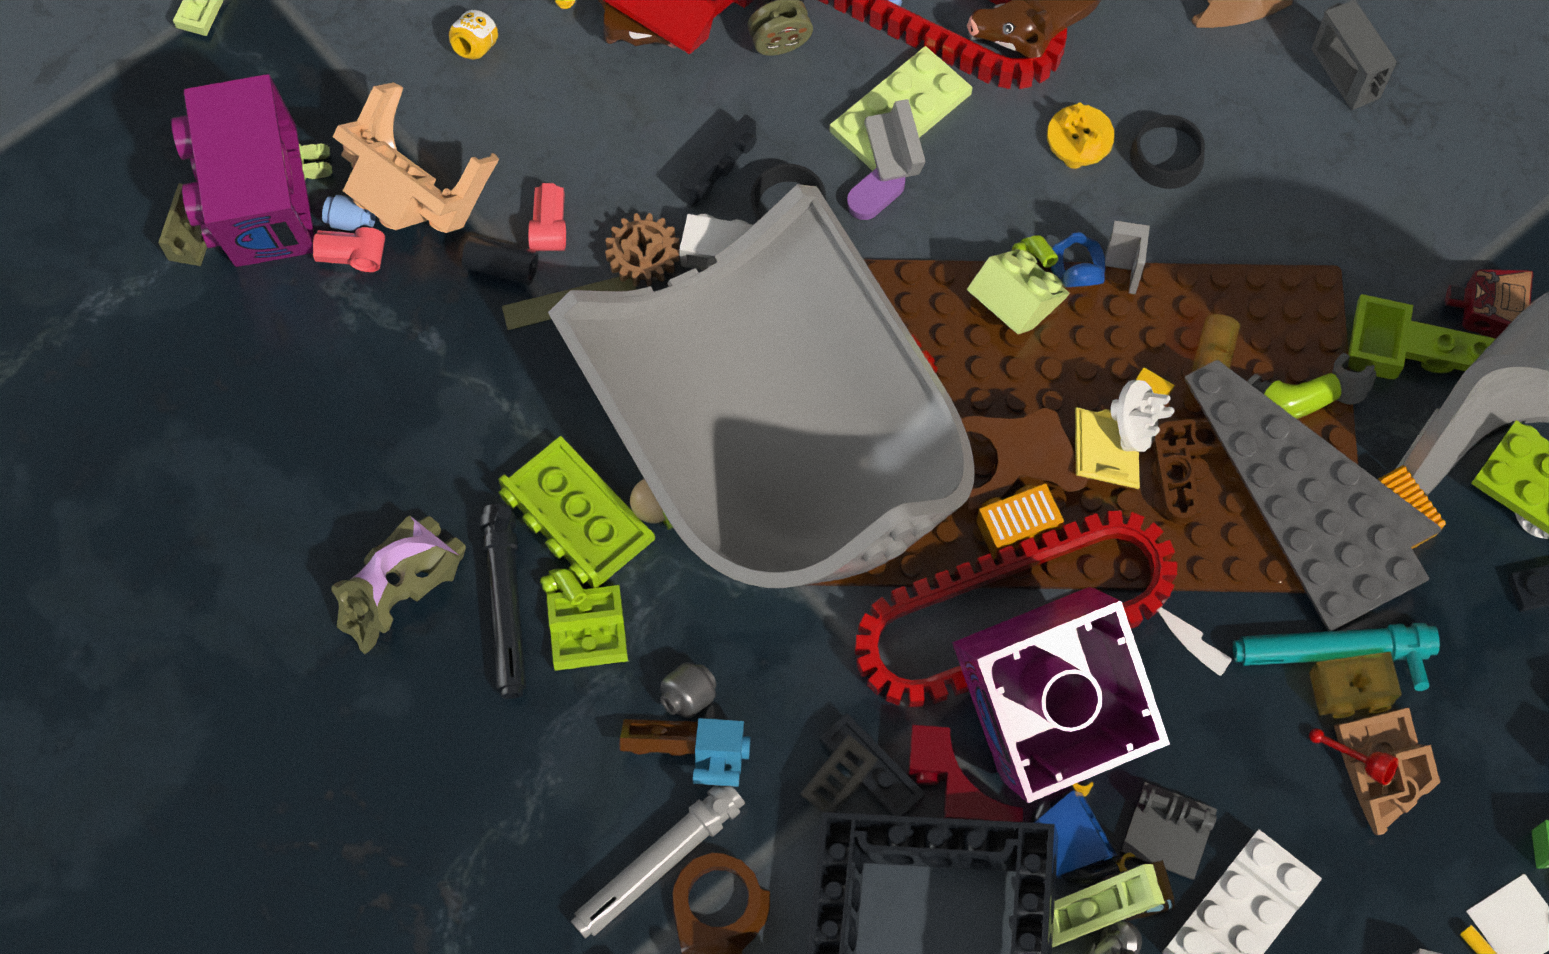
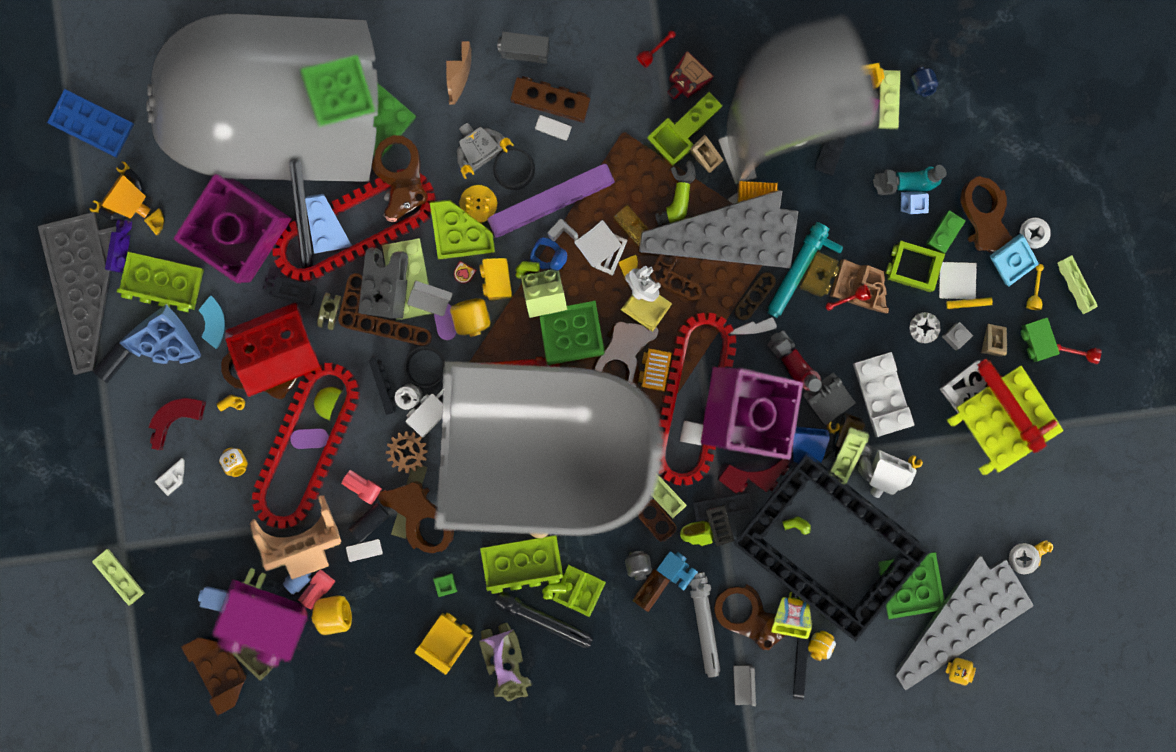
camera: 60 degrees left, 20 degrees up
none -> reddish brown piece [182,638,247,716]
none -> red piece [252,363,360,528]
none -> medium lavender tile [290,429,329,449]
none -> yellow head [312,595,352,635]
none -> lime helmet [314,387,343,421]
none -> reddish brown beam [339,273,432,346]
none -> white sticker [346,539,383,562]
none -> dark grey brick [358,247,408,318]
none -> reddish brown animal [378,481,454,553]
none -> white piece [395,383,423,409]
none -> yellow panel [414,613,474,675]
none -> lime plate [430,200,495,259]
none -> bright green tile [433,573,457,597]
none -> yellow head [450,298,491,337]
none -> tile [454,261,477,284]
none -> light grey torso [457,123,514,179]
none -> yellow slope [480,258,512,301]
none -> medium lavender beam [487,164,615,237]
none -> reddish brown brick [511,76,590,123]
none -> white sticker [535,115,572,140]
none -> bright green plate [540,301,605,365]
none -> white sticker [574,220,621,267]
none -> white tile [595,234,628,276]
none -> red hinge [636,31,675,68]
none -> dark orange piece [638,500,676,541]
none -> yellowish green plate [652,474,687,518]
none -> white piece [680,421,703,445]
none -> lime rock [680,521,713,546]
none -> tan slope [689,135,723,173]
none -> dark brown beam [735,273,776,321]
none -> piece [767,331,822,392]
none -> lime arm [782,517,811,535]
none -> lime window [886,241,945,292]
none -> white gear [910,313,941,343]

